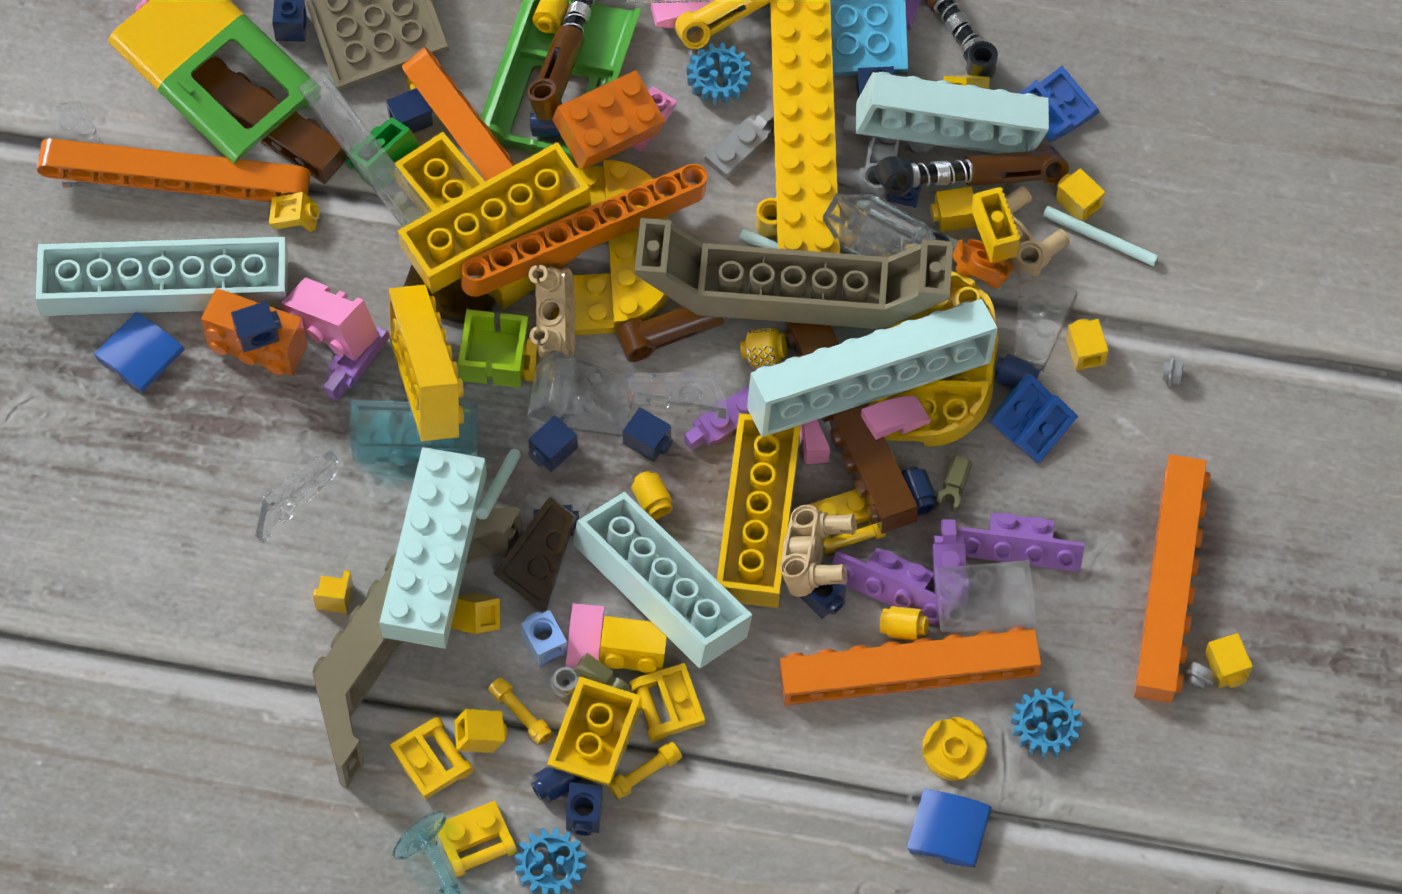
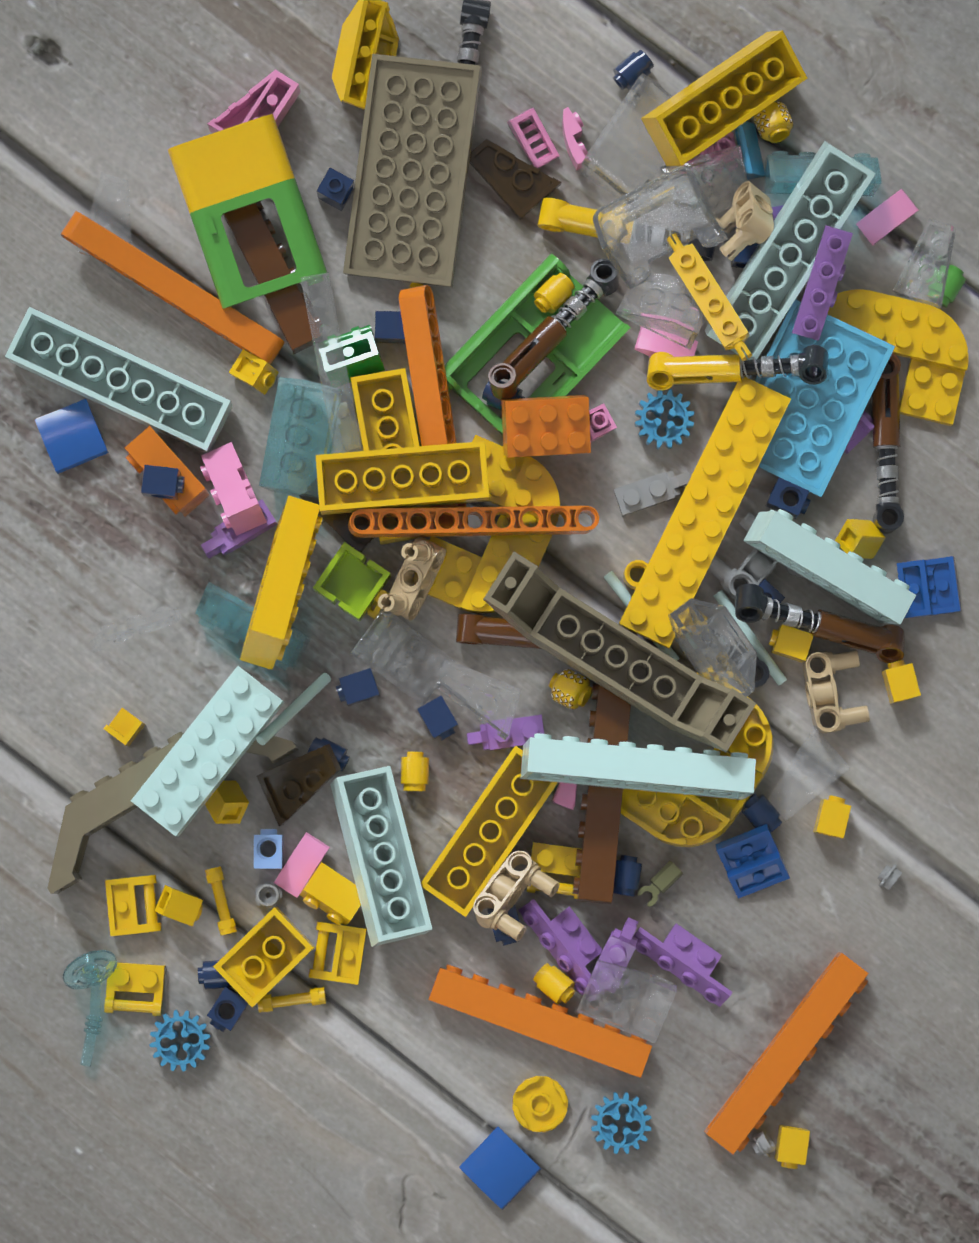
camera: 20 degrees right, 20 degrees up
olive bar [573,653,630,691] -> none
bright pink slope [861,396,930,440] -> none
orange plate [952,239,1013,288] -> none
yellow brick [971,187,1021,263] -> none
light aqua bar [1043,206,1158,266] -> none
none -> clear light blue slope [259,377,343,498]

